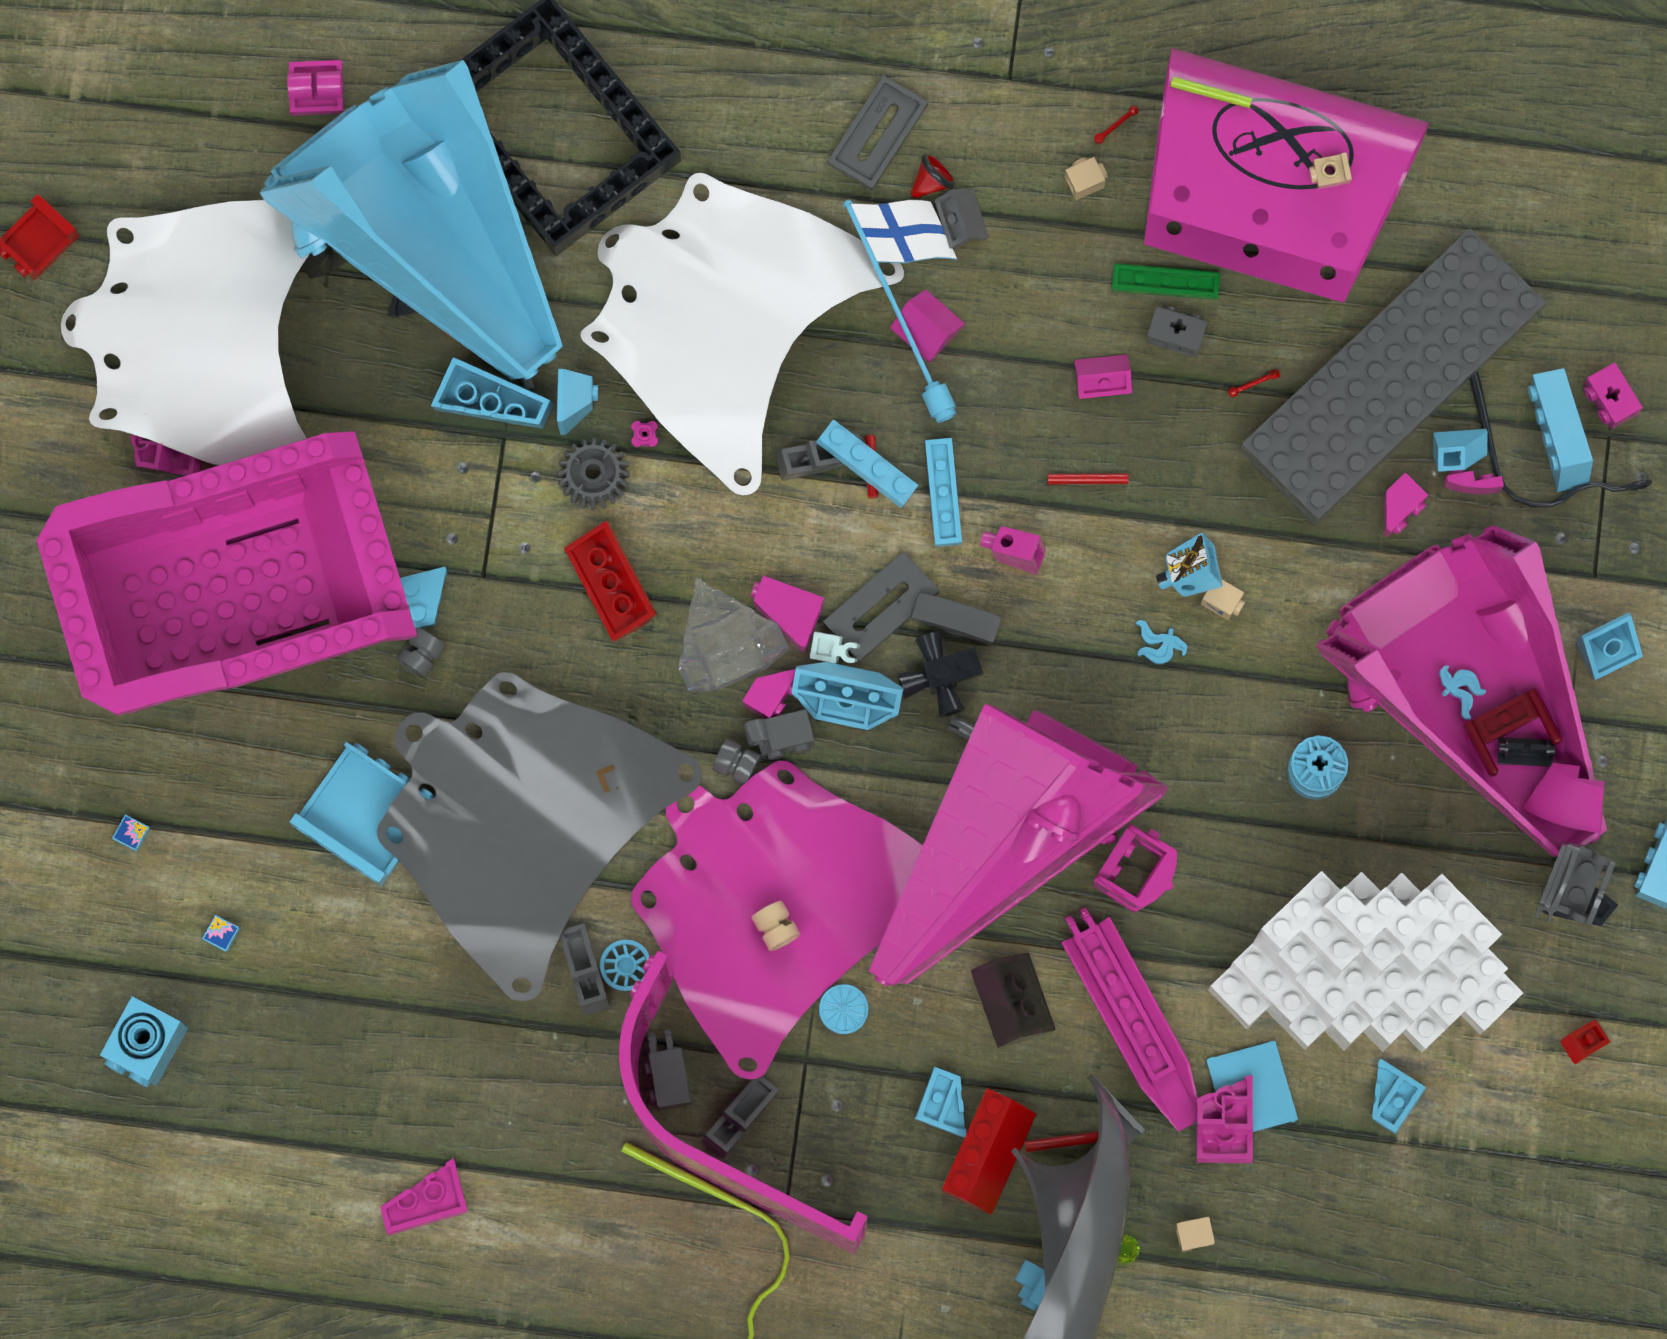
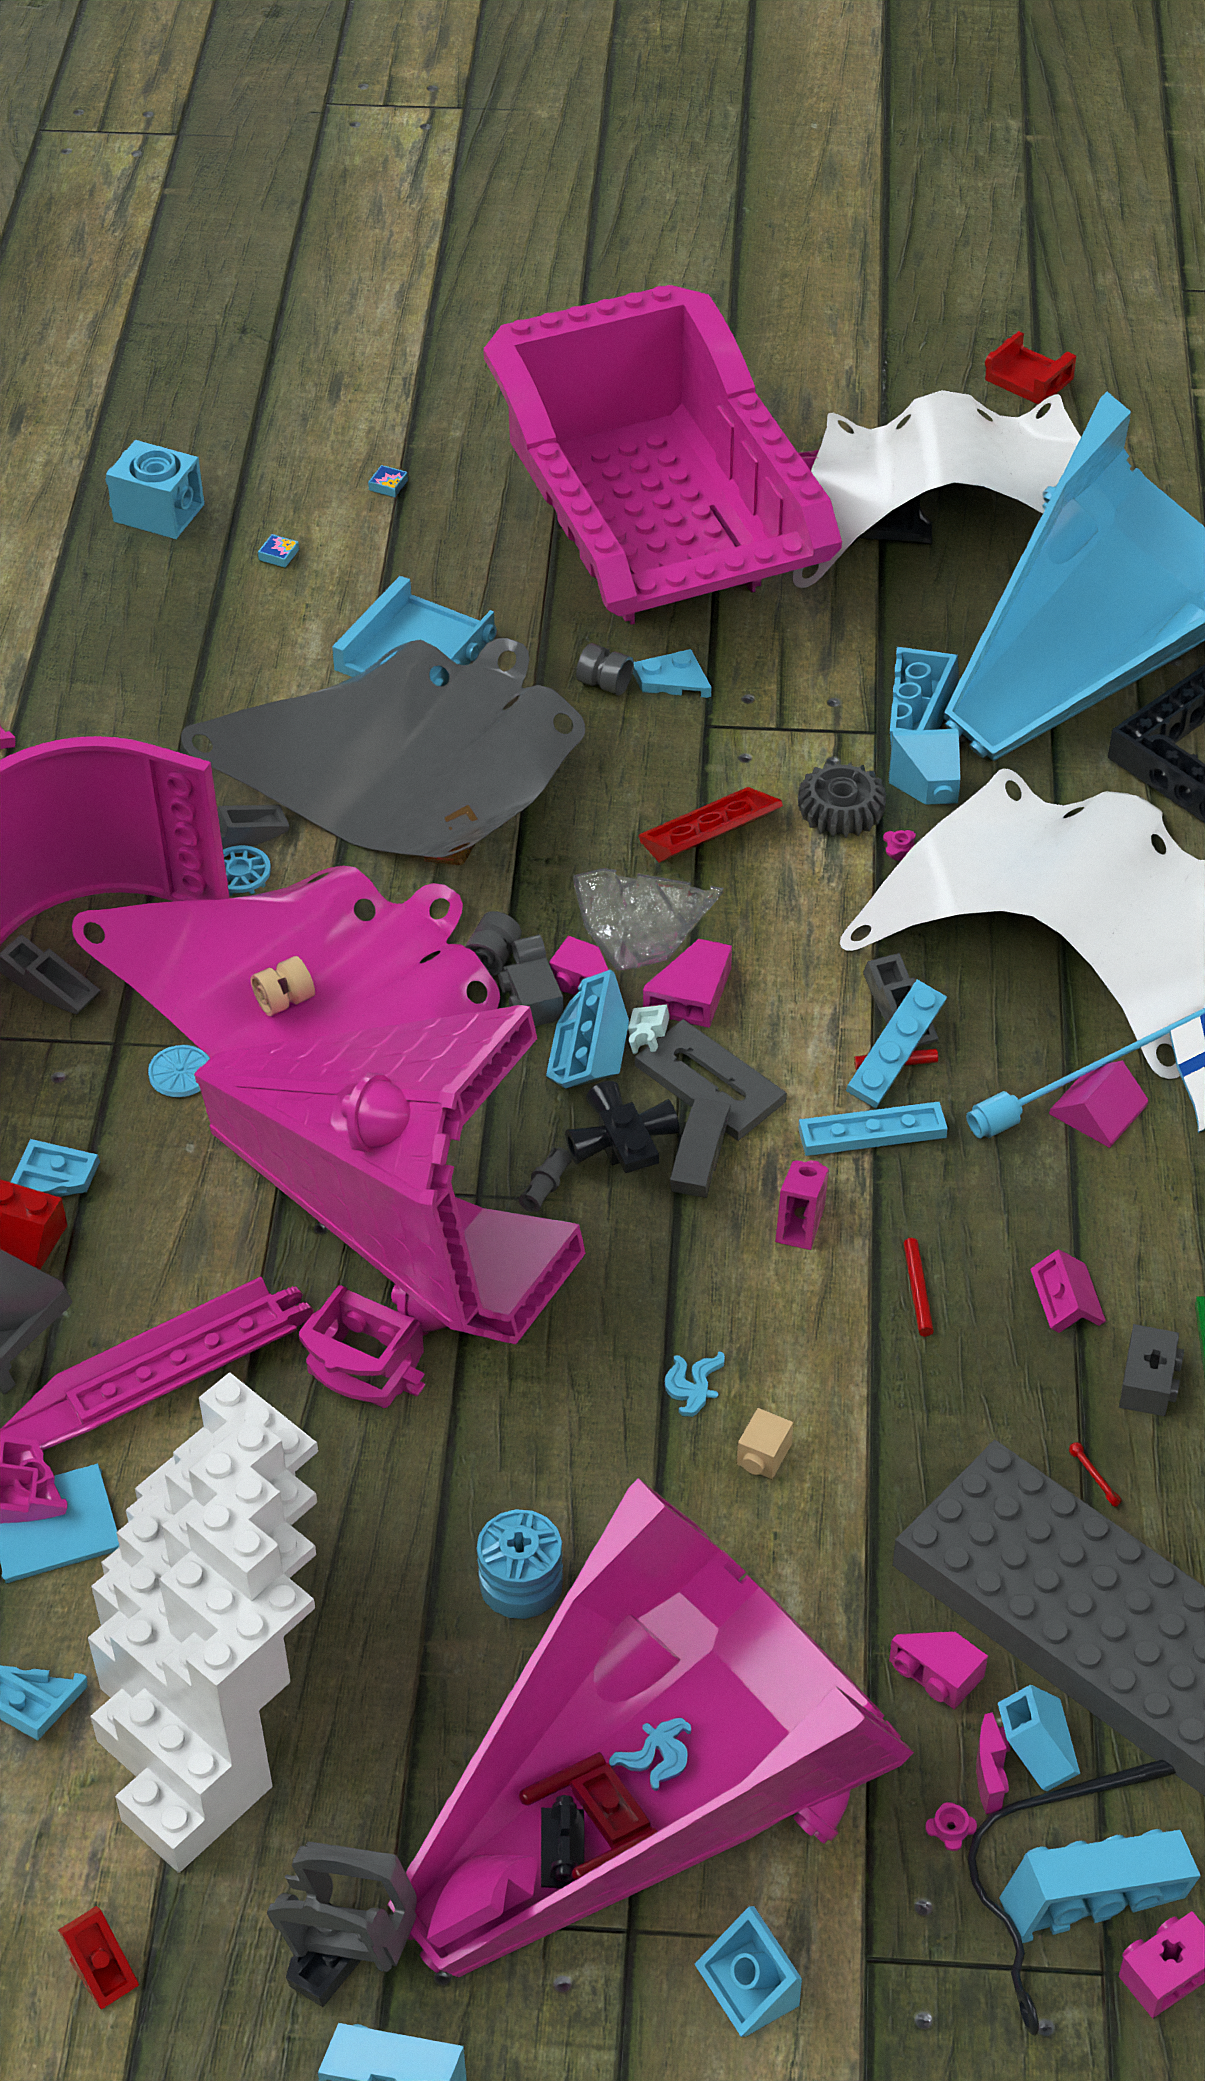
camera: 85 degrees right, 30 degrees down
dark grey hinge [645,1029,692,1110] -> none
clear smoke slope [971,952,1056,1048] -> none
torso [1156,533,1223,597] -> none
none -> dark pink plate [925,1802,977,1851]

